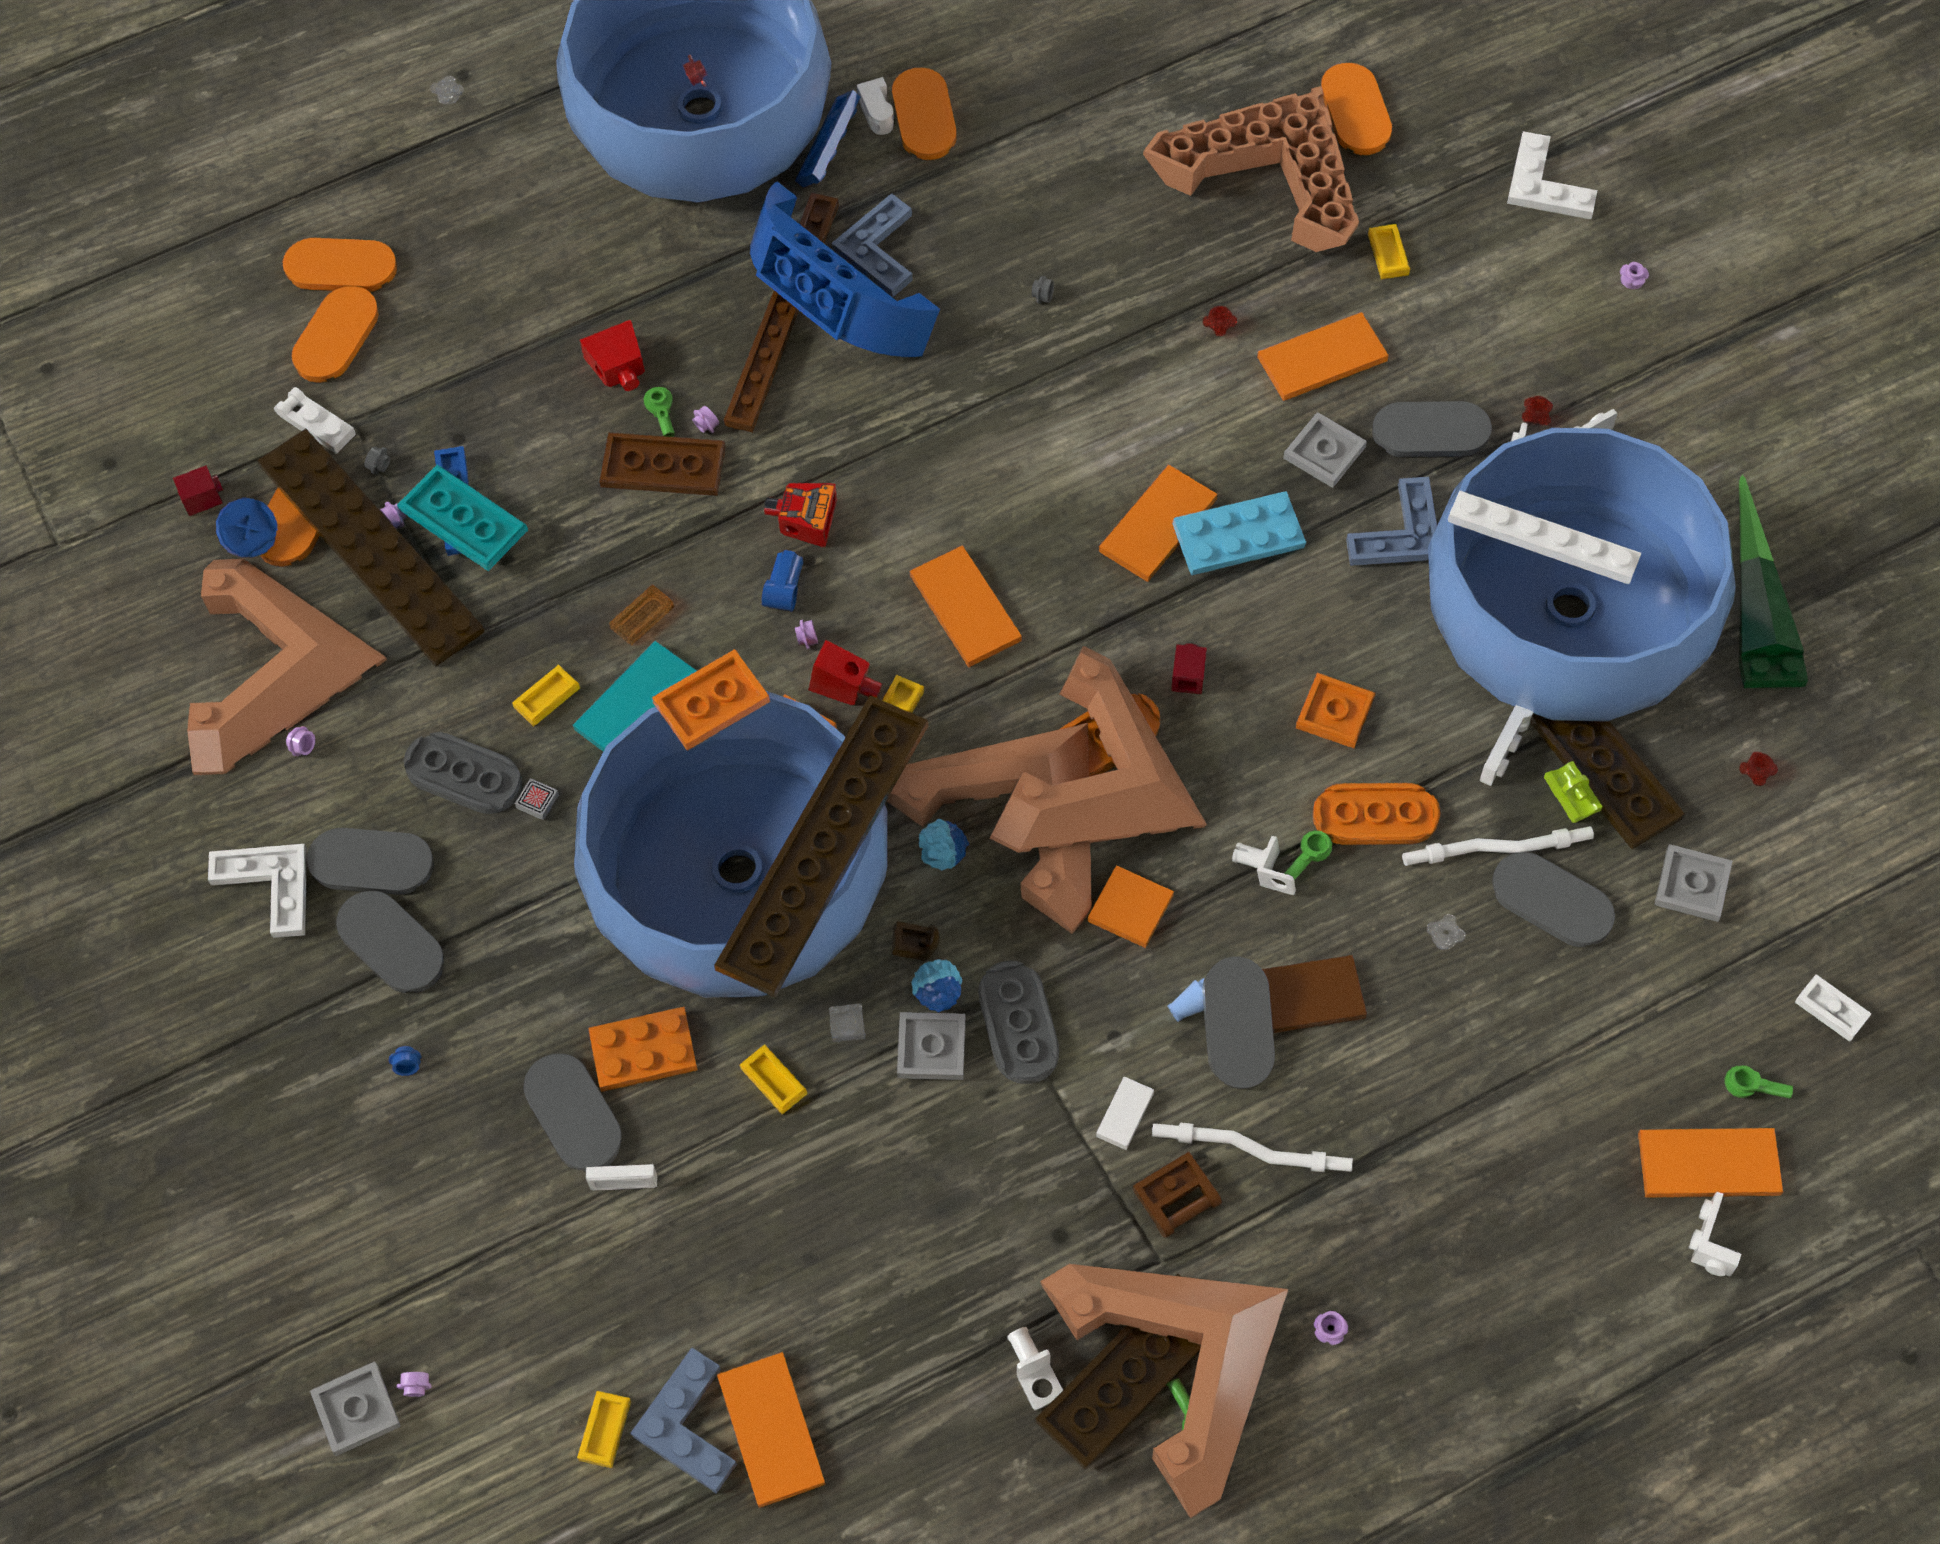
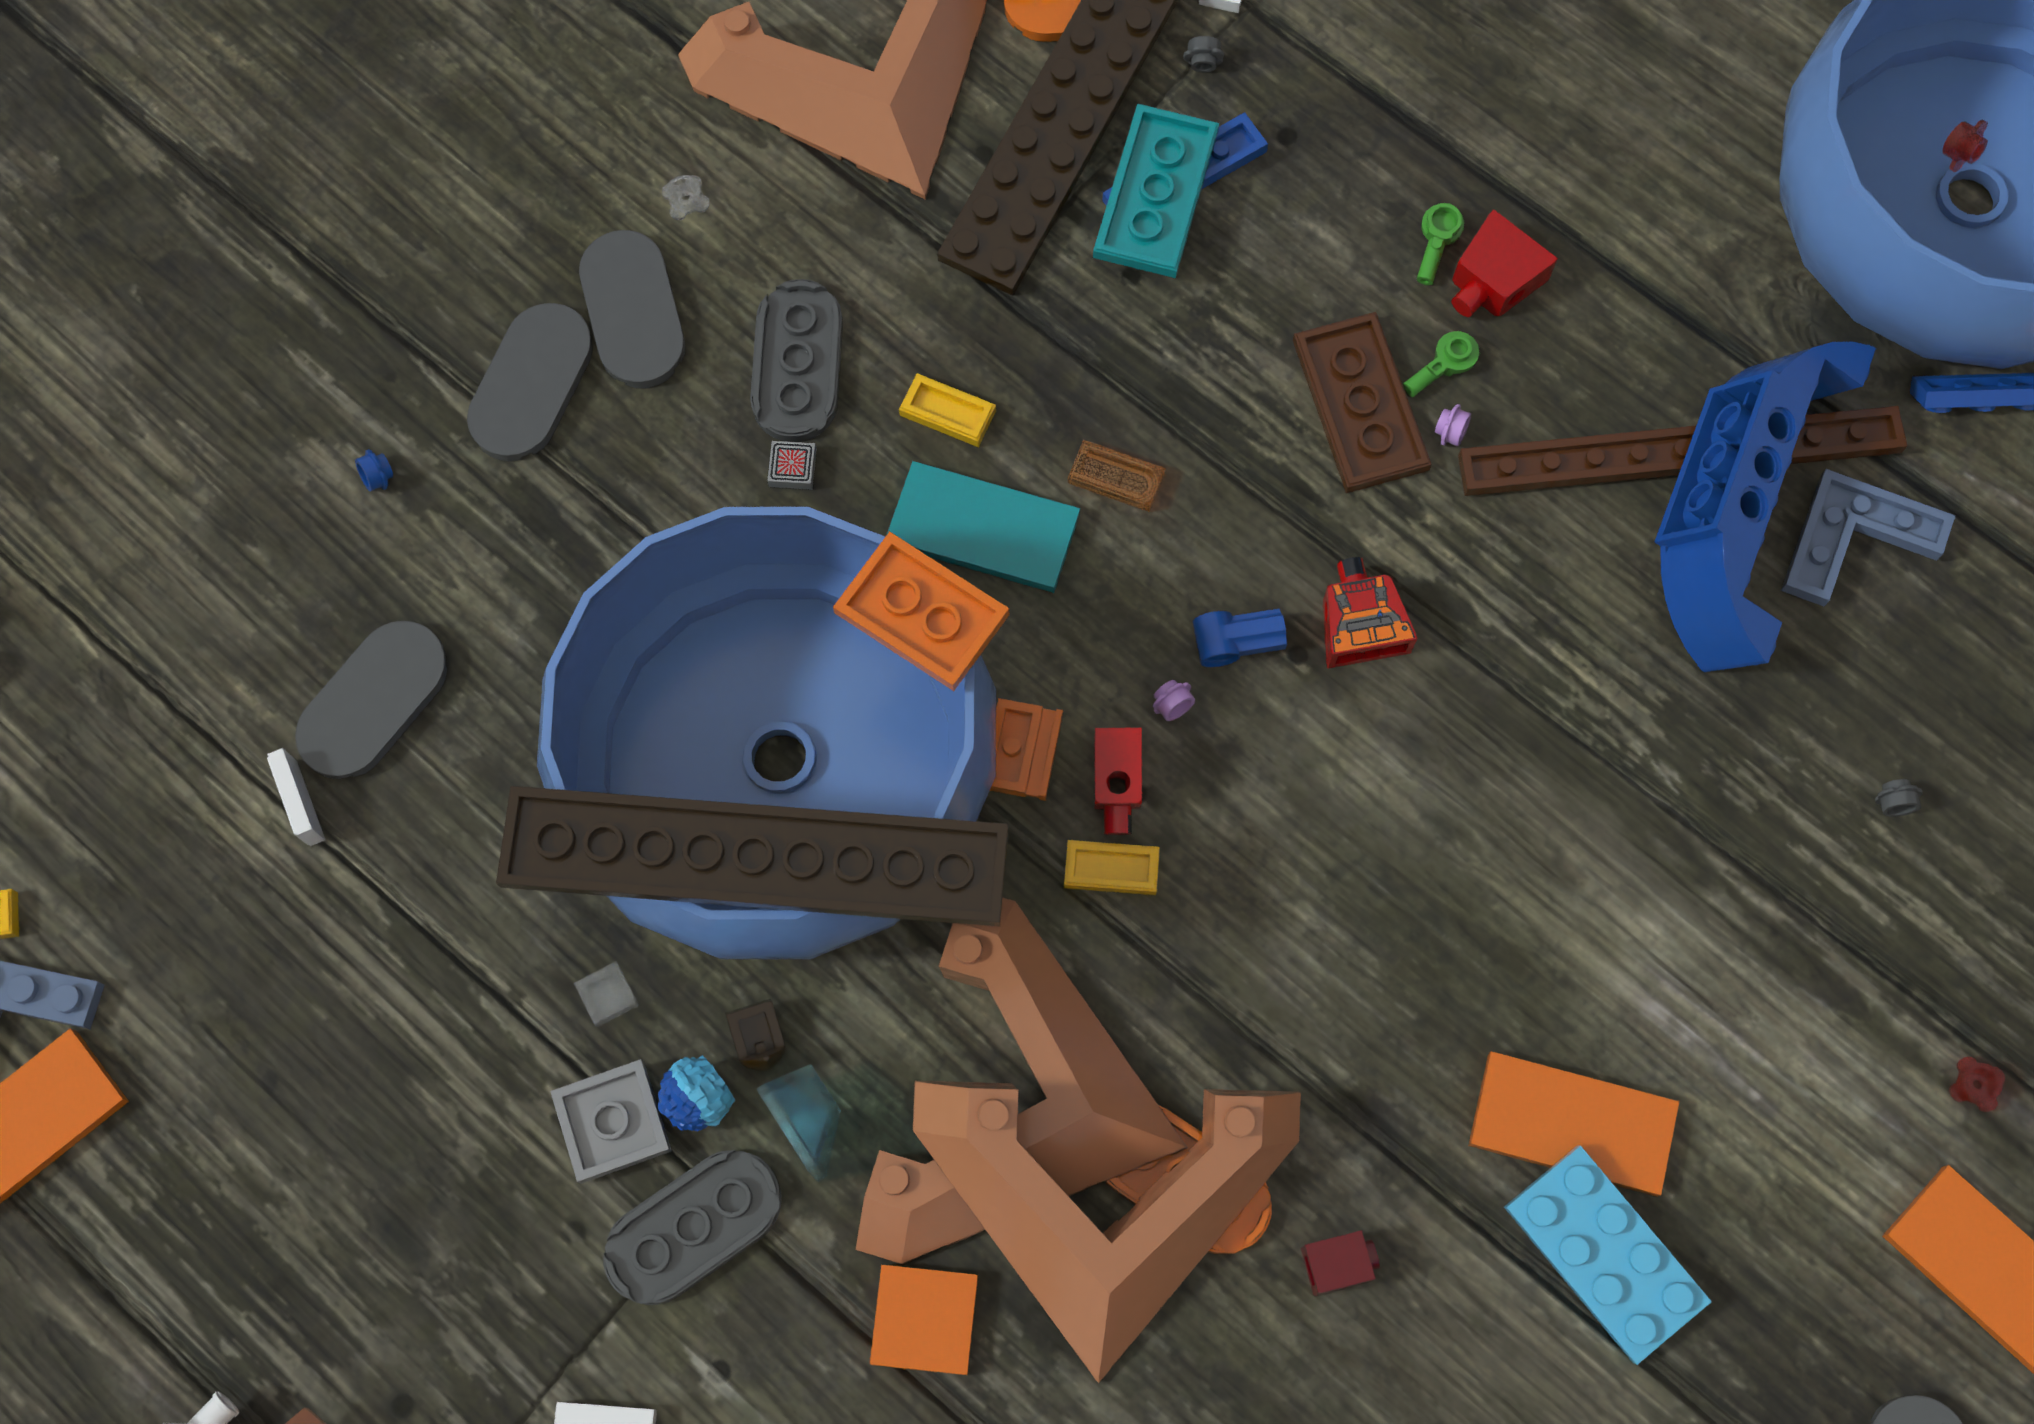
camera: 70 degrees right, 10 degrees up
white plate [208,844,307,938] -> none
lavender plate [286,726,315,756] -> none
lavender plate [380,502,406,528] -> none
orange plate [588,1007,698,1092] -> none
yellow tile [740,1044,807,1115] -> none
orange tile [910,545,1022,667] -> none
medium azure piece [919,819,969,871] -> none
light grey plate [1283,412,1367,488] -> none
none -> clear plate [662,175,710,220]
none -> clear light blue slope [757,1064,841,1182]
none -> bright green plate [1417,203,1464,285]

